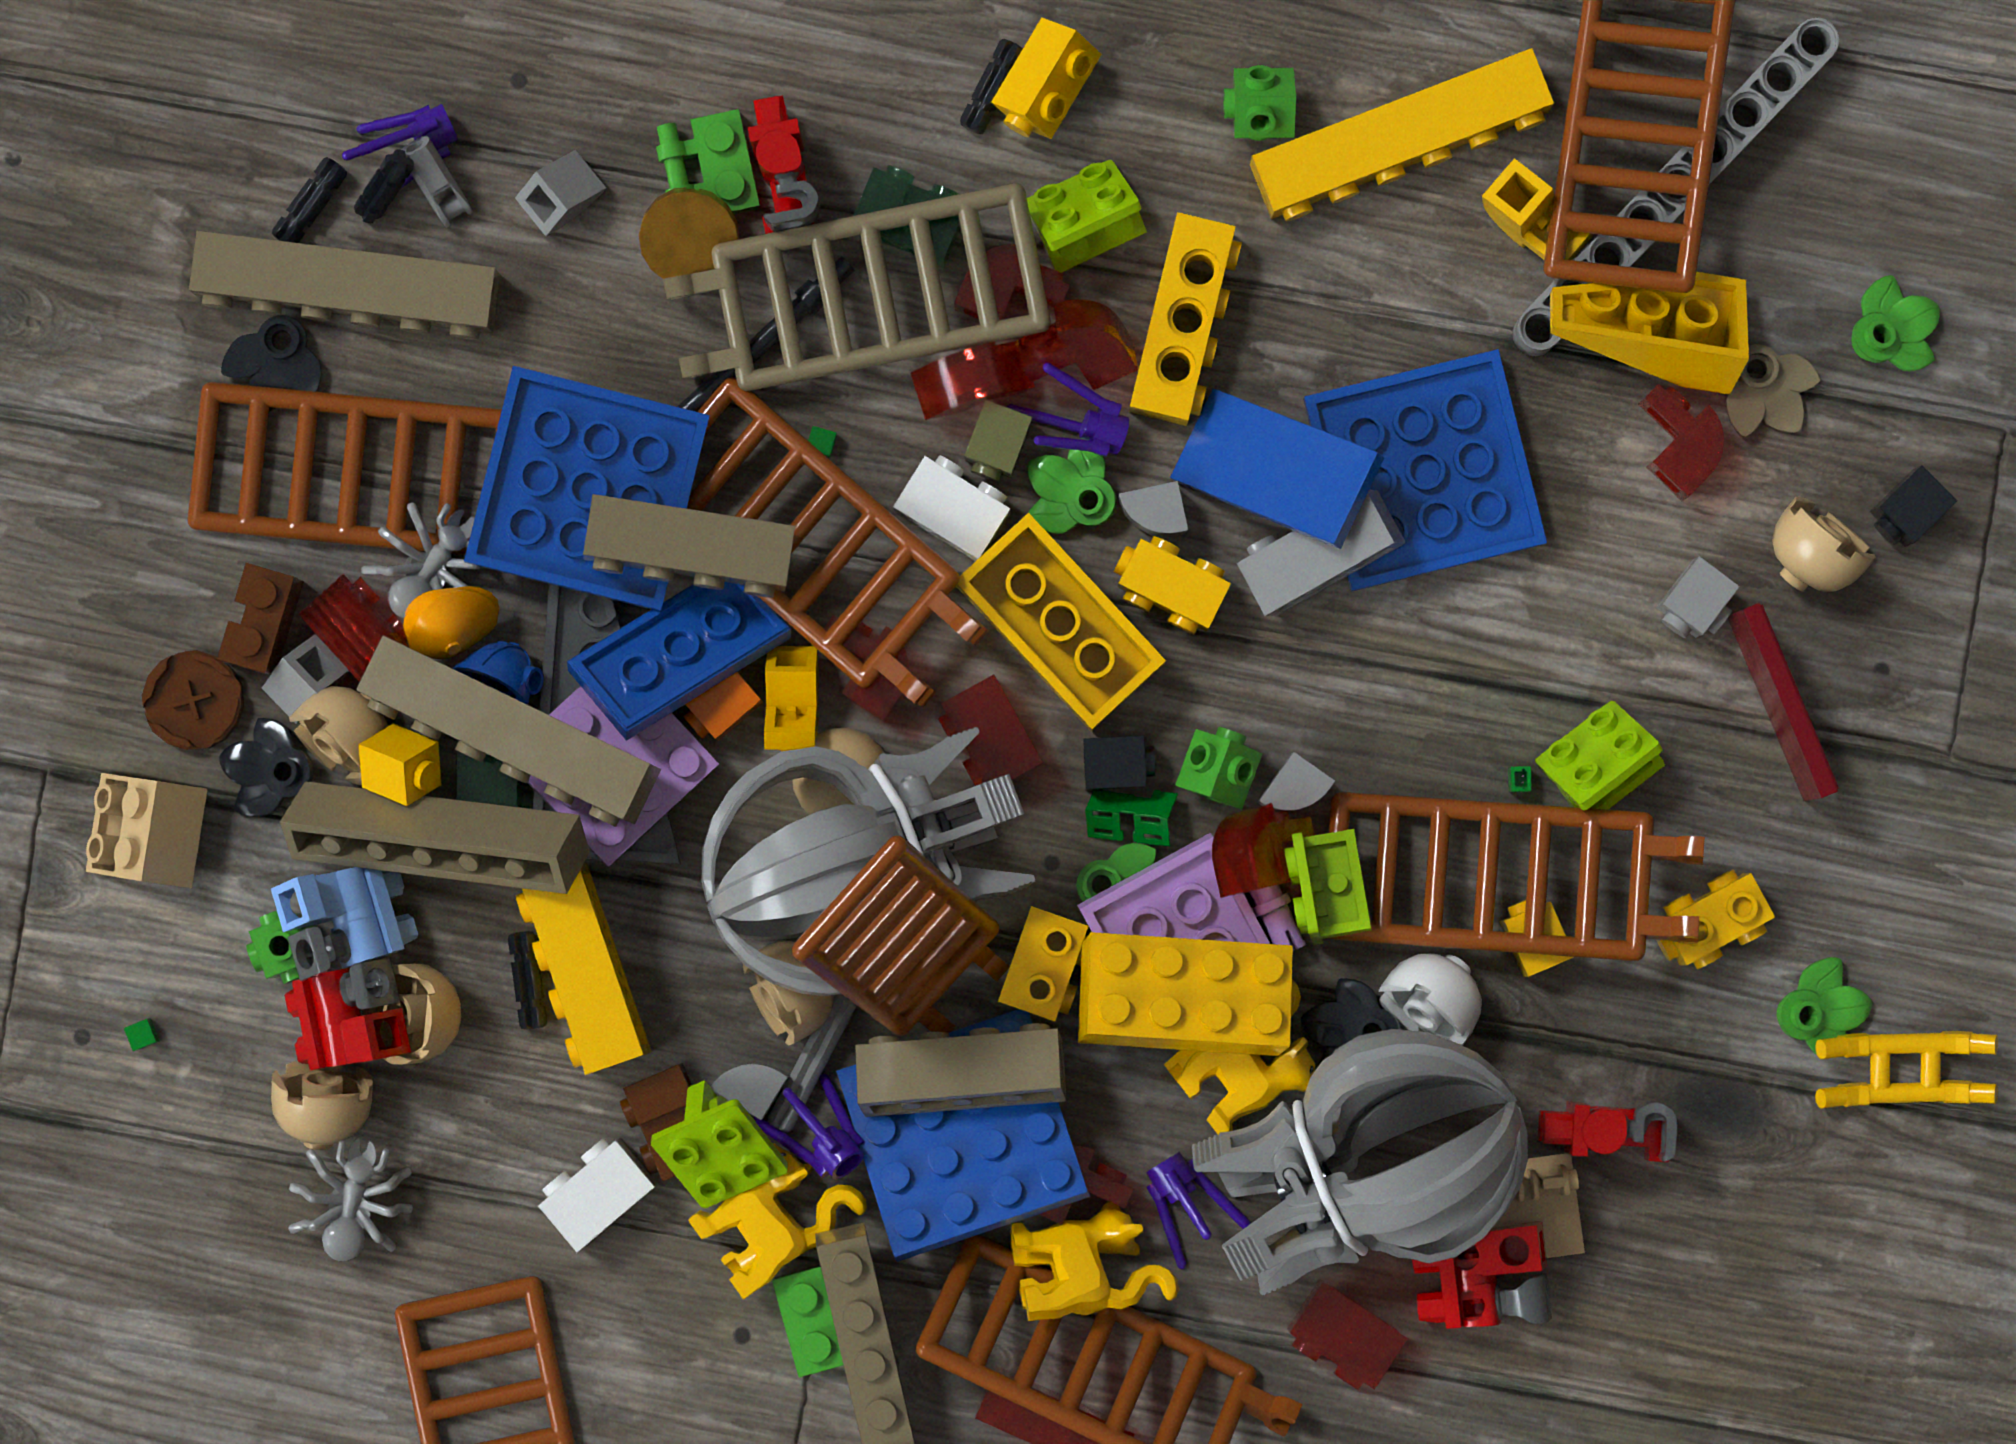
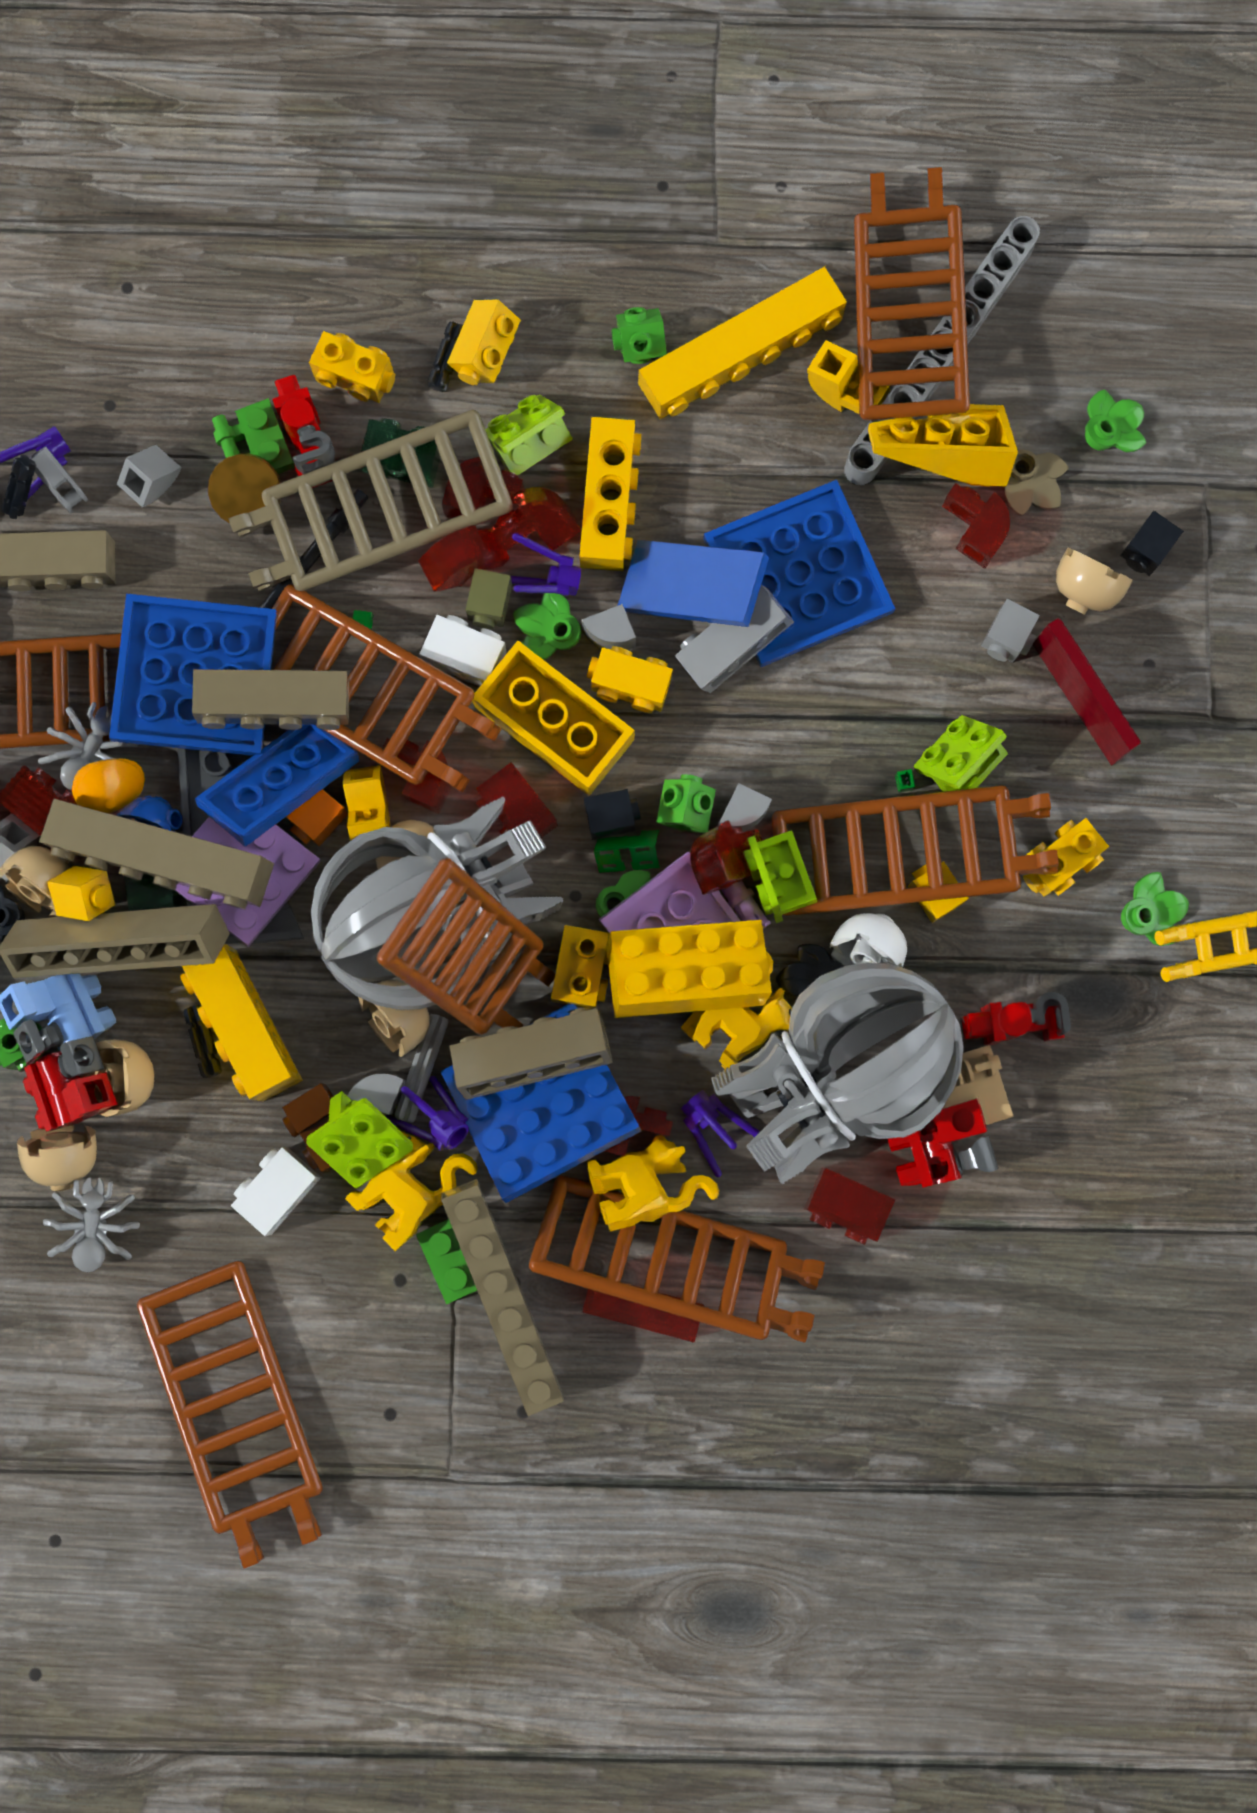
camera: 15 degrees left, 5 degrees down
none -> yellow brick [309,331,396,403]

